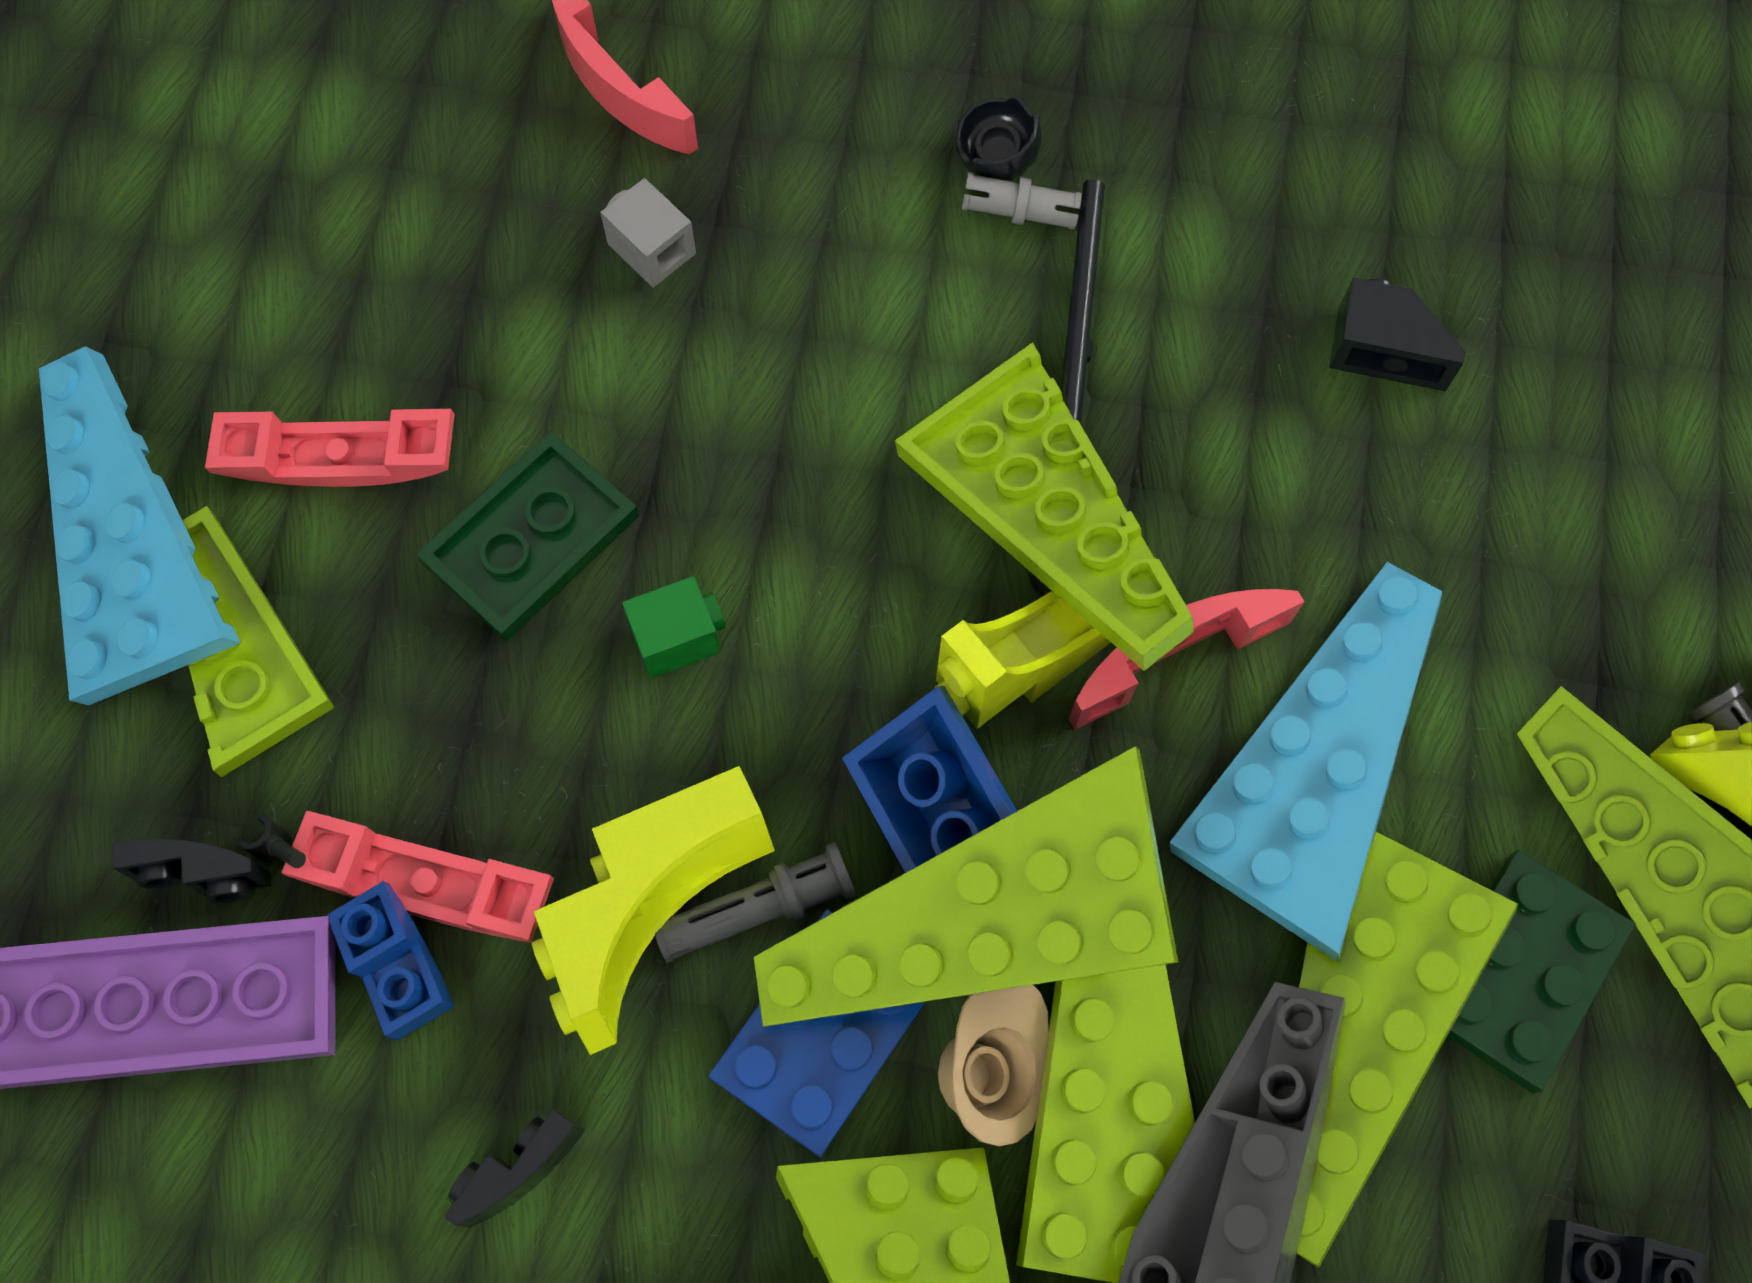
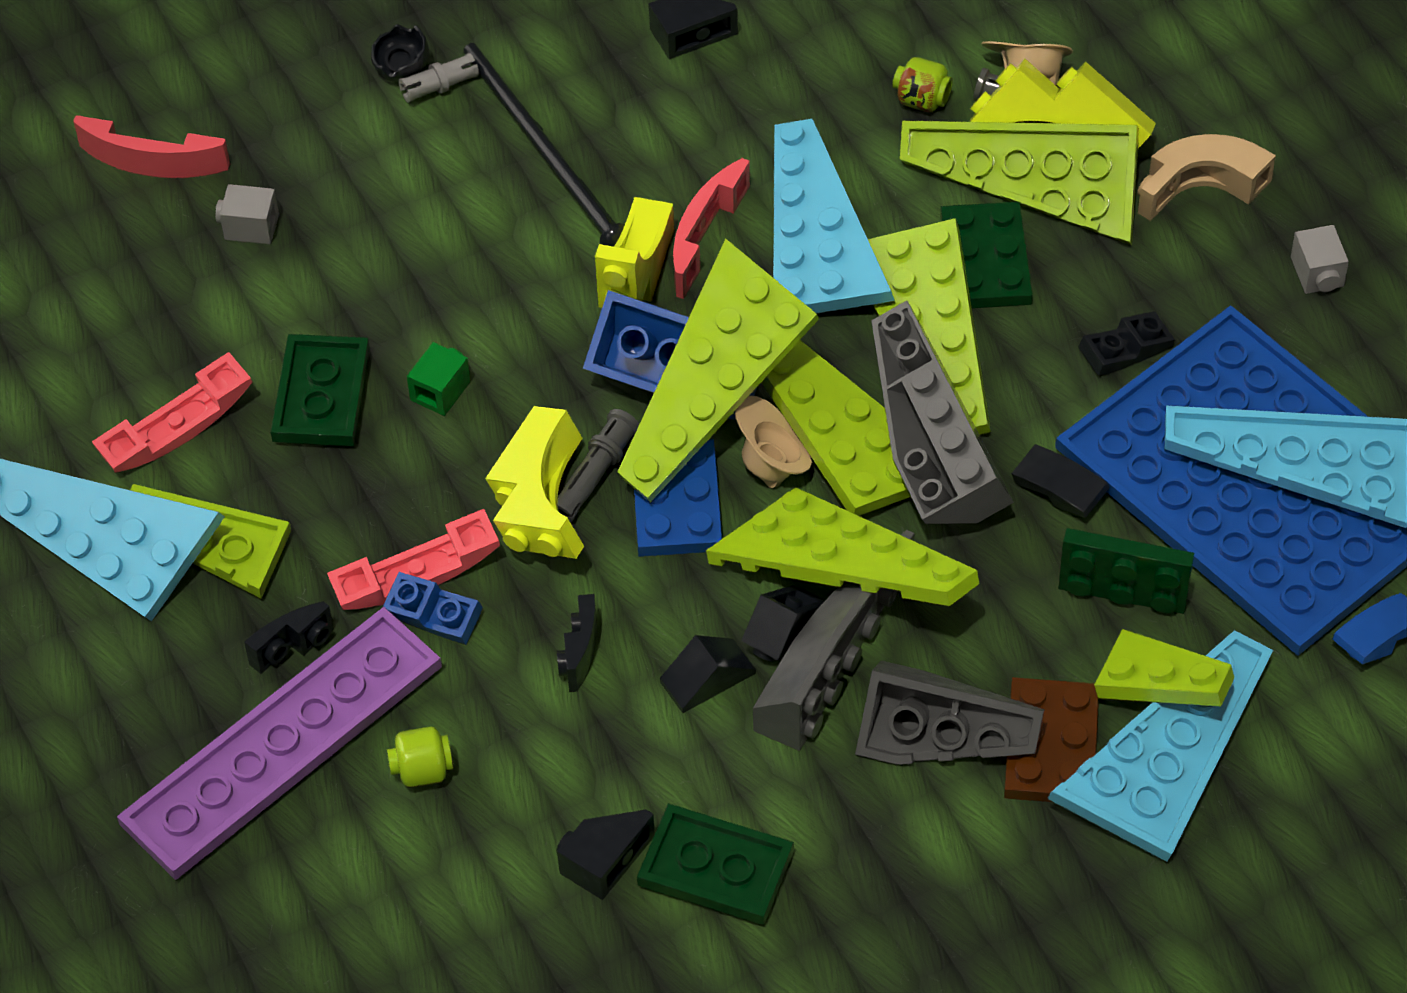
camera: 35 degrees left, 15 degrees down
pearl dark grey hand [238,814,306,868] -> none
lime wing [895,342,1194,671] -> none
none -> lime head [387,727,453,788]
none -> lime head [892,57,953,112]

